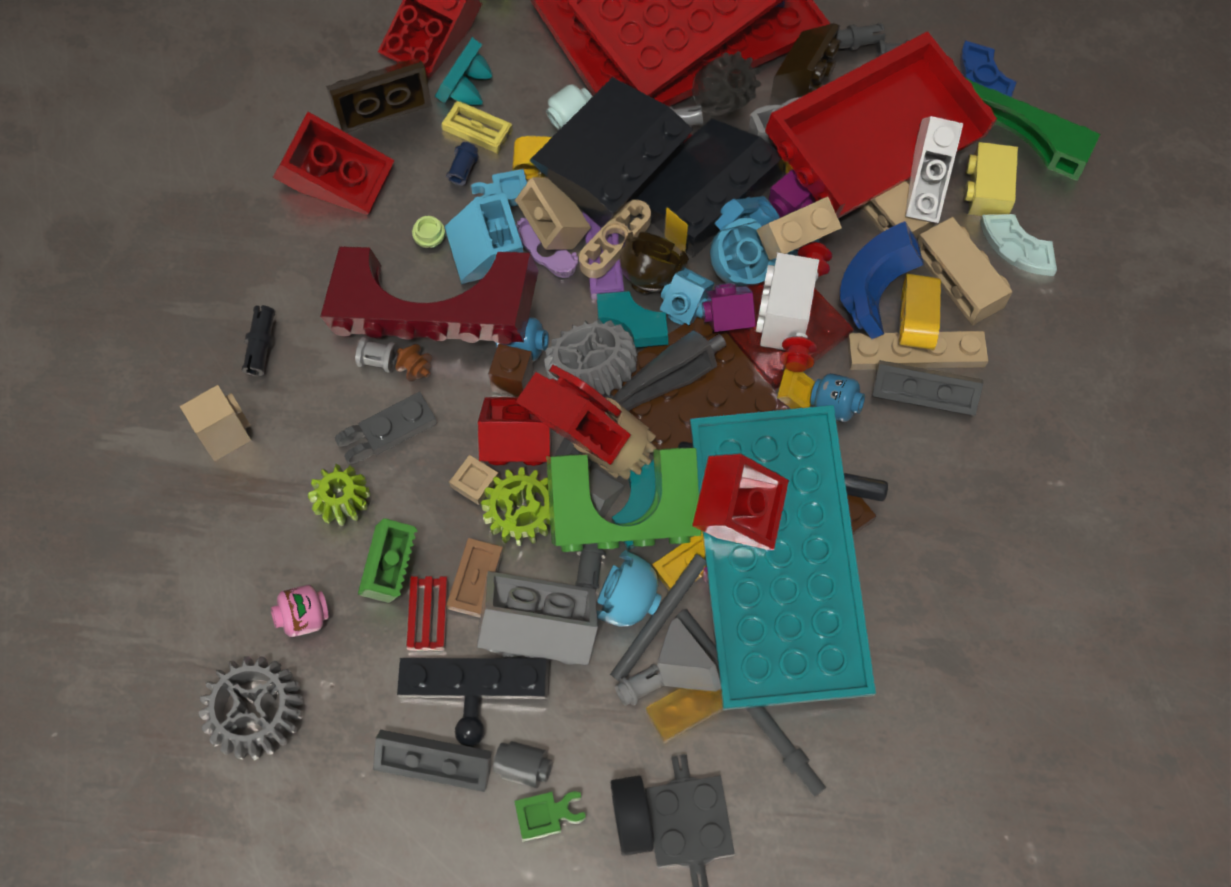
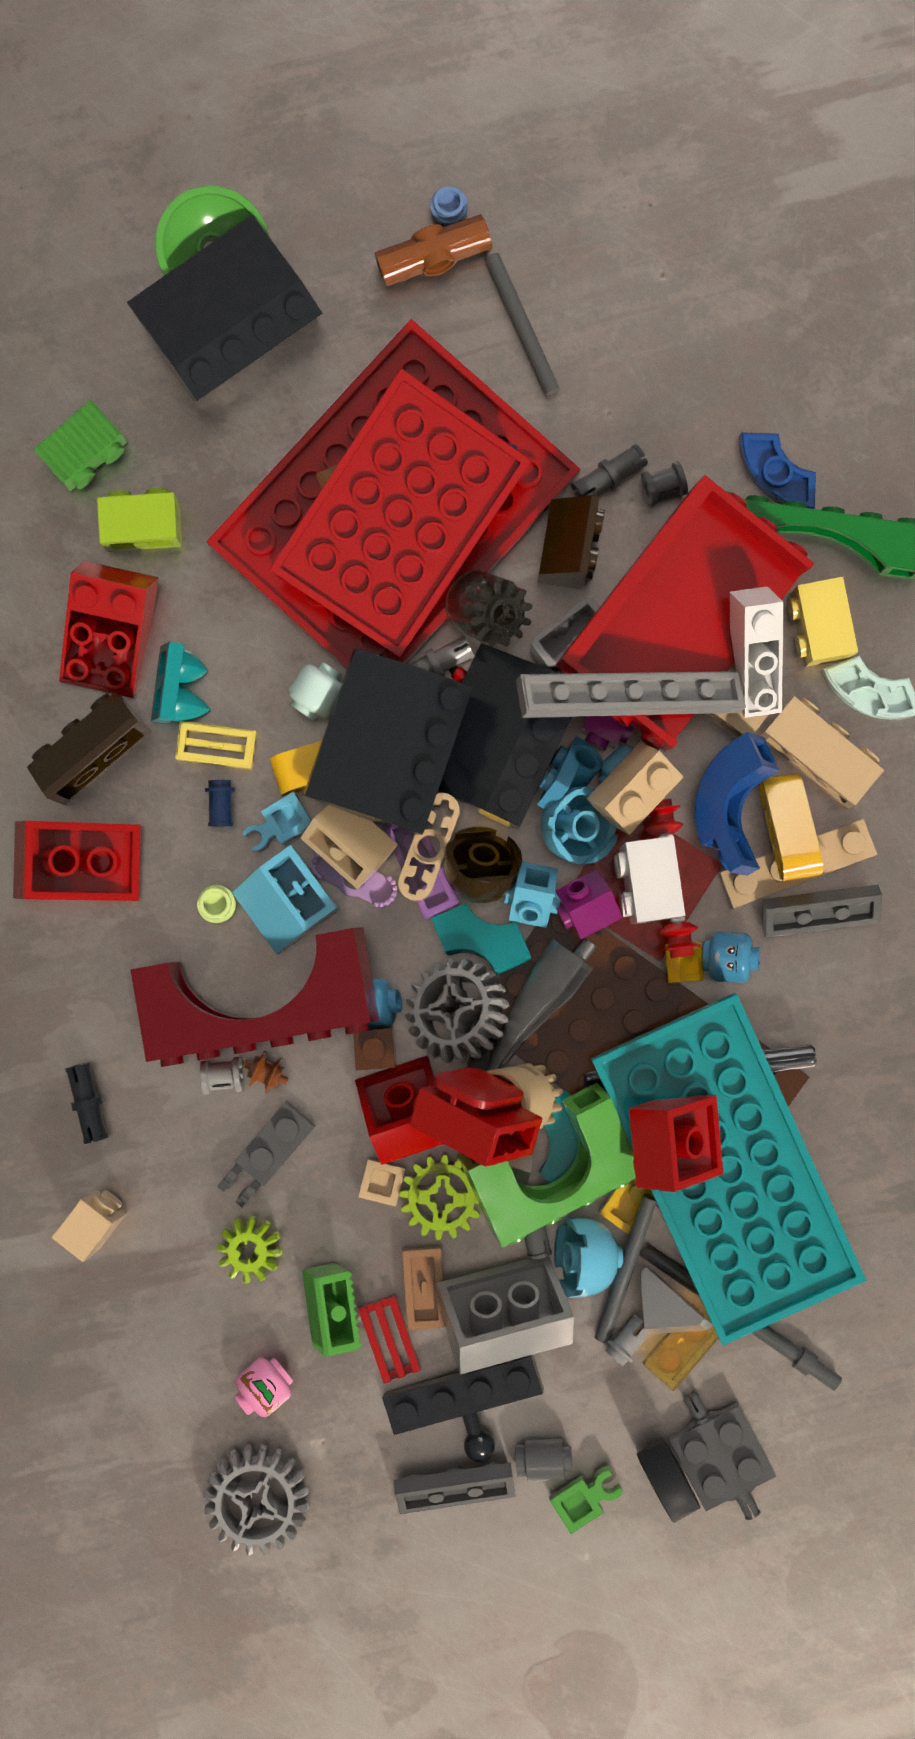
camera: 15 degrees left, 20 degrees up
none -> light grey tile [516,671,746,718]

